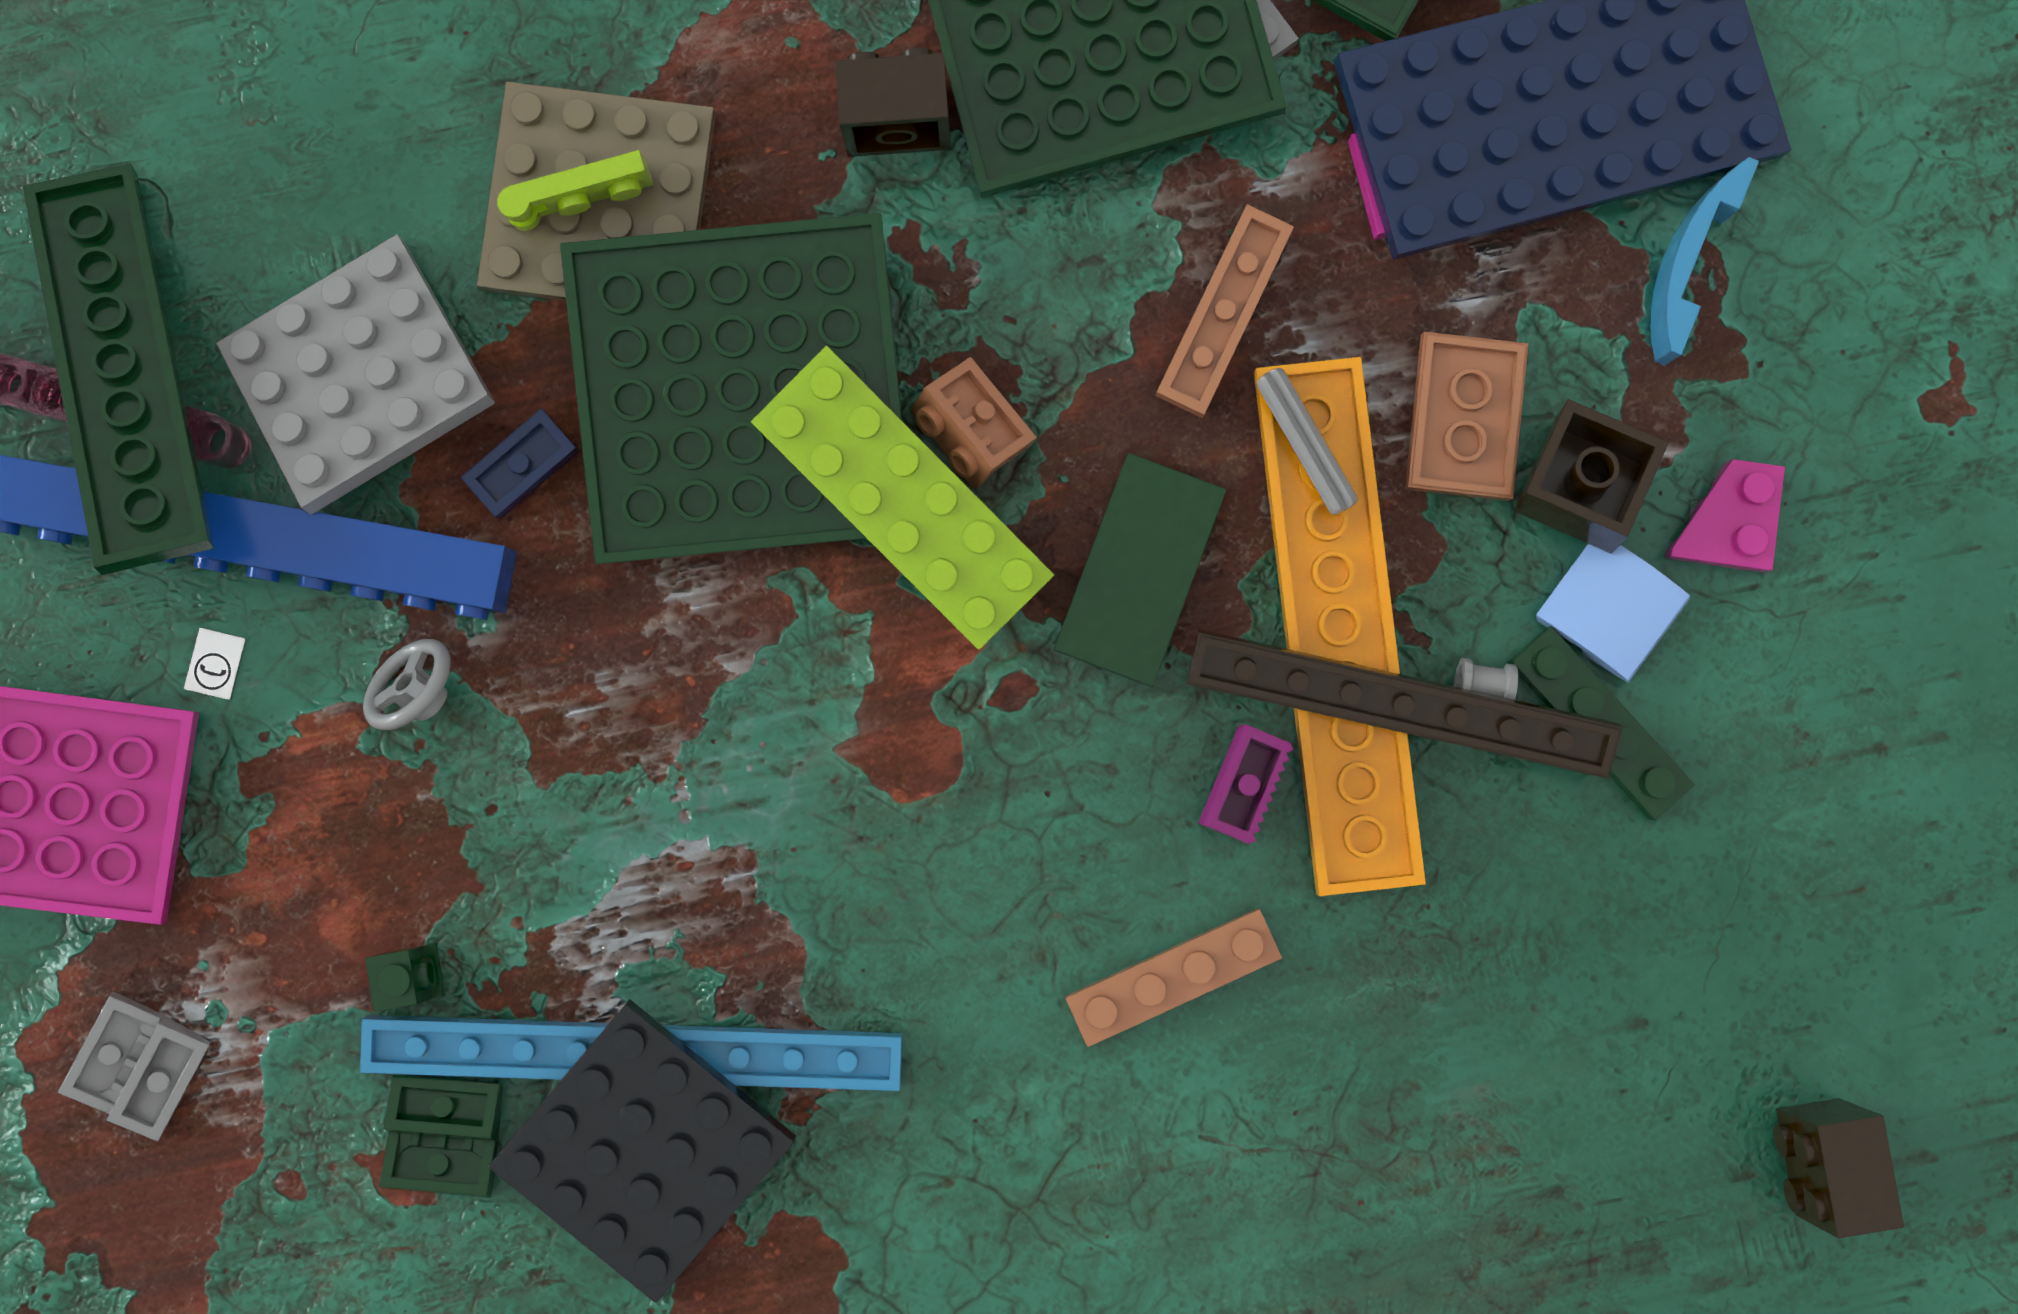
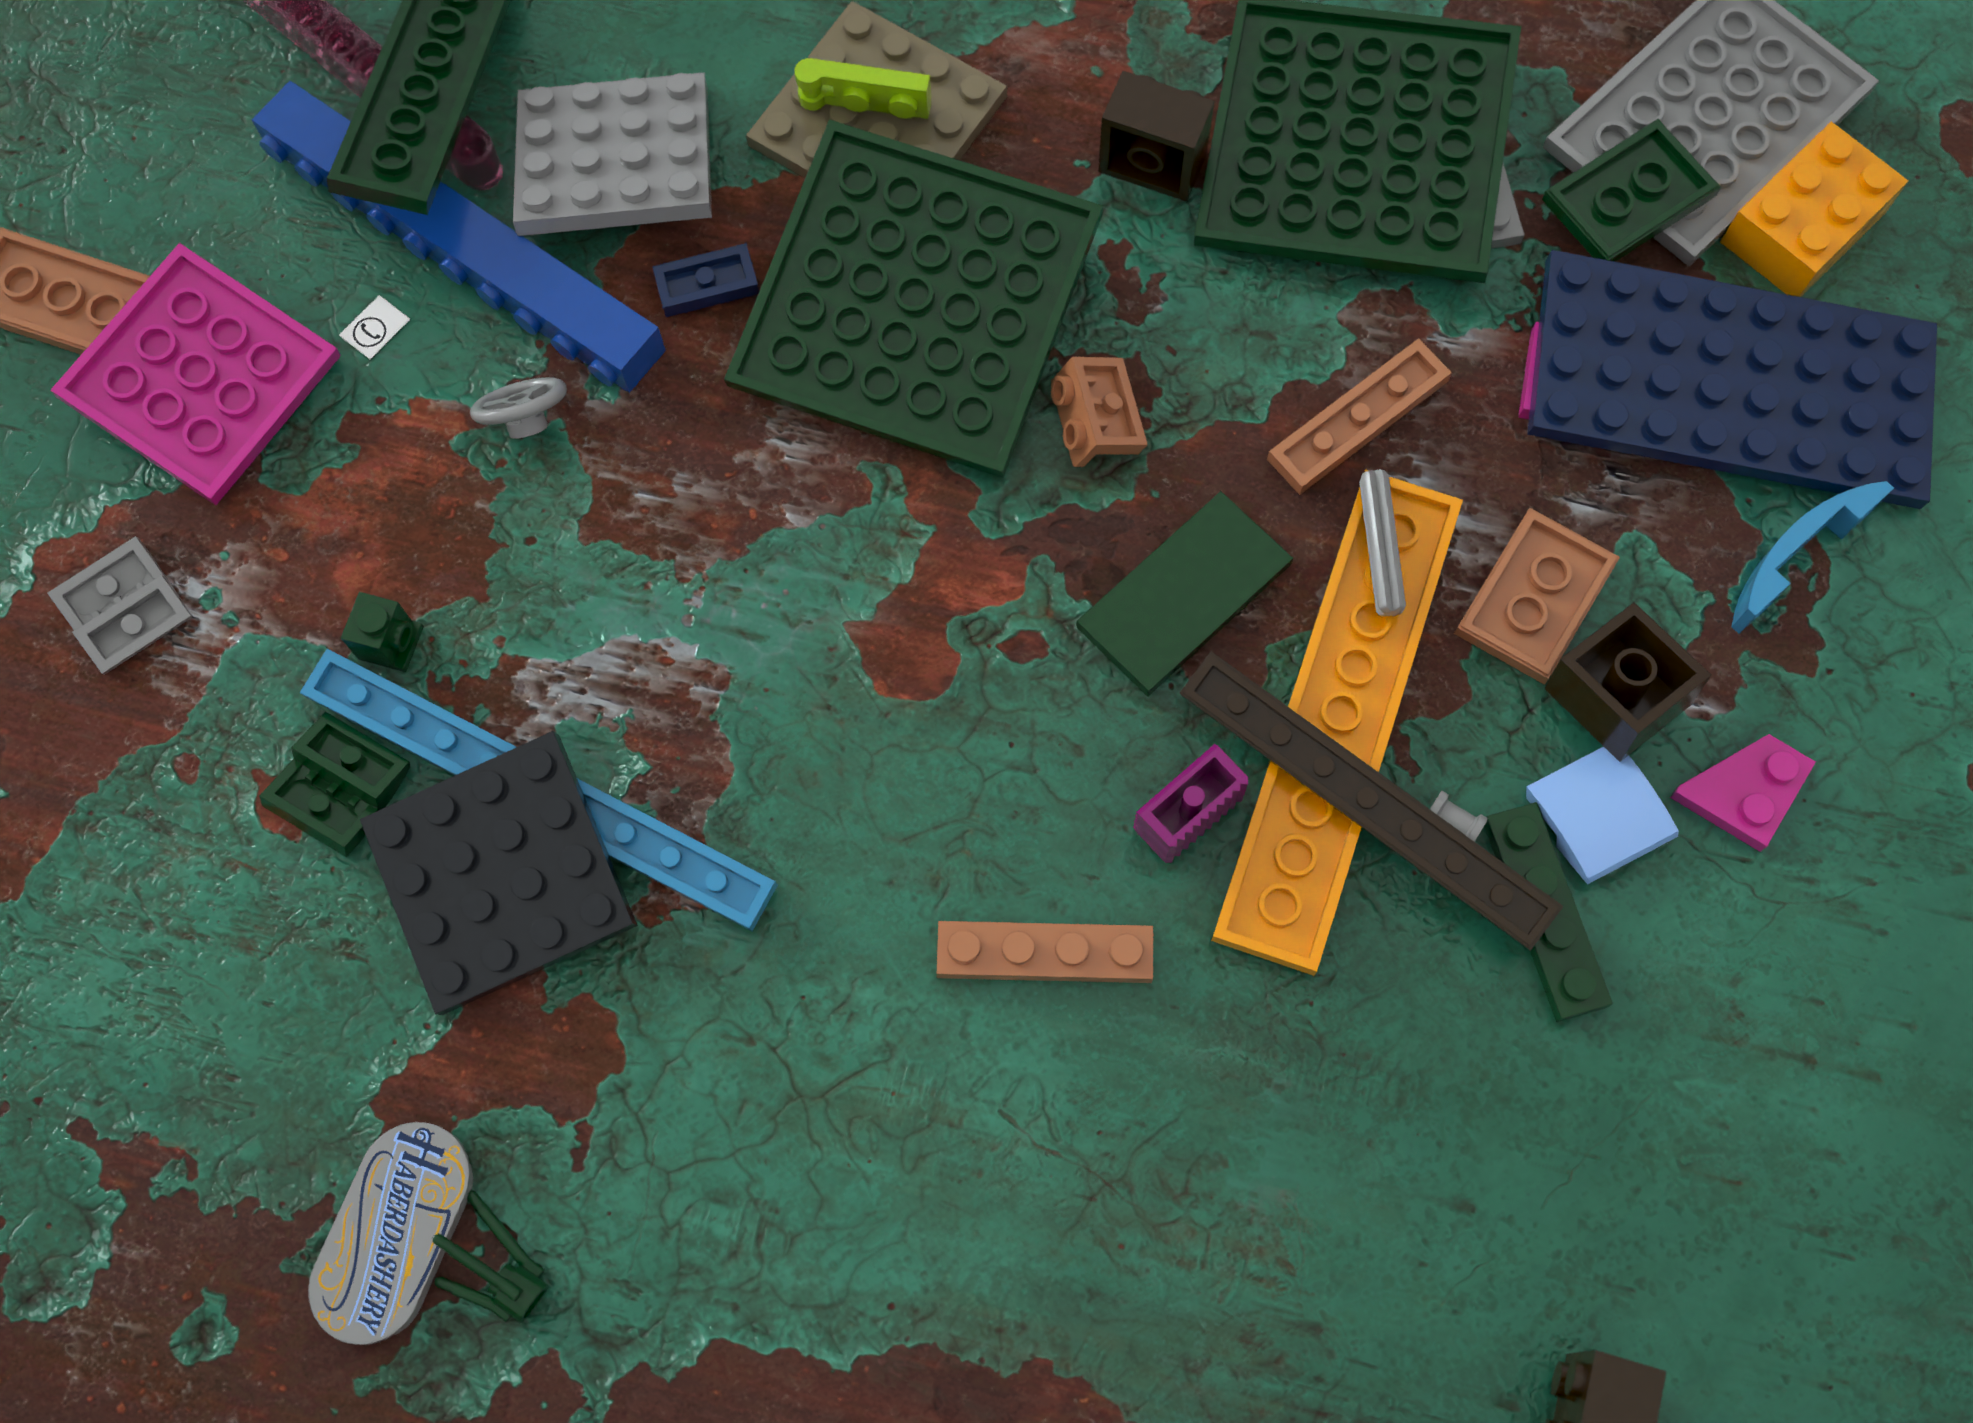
camera: 30 degrees right, 15 degrees down
lime plate [751,345,1054,650] -> none

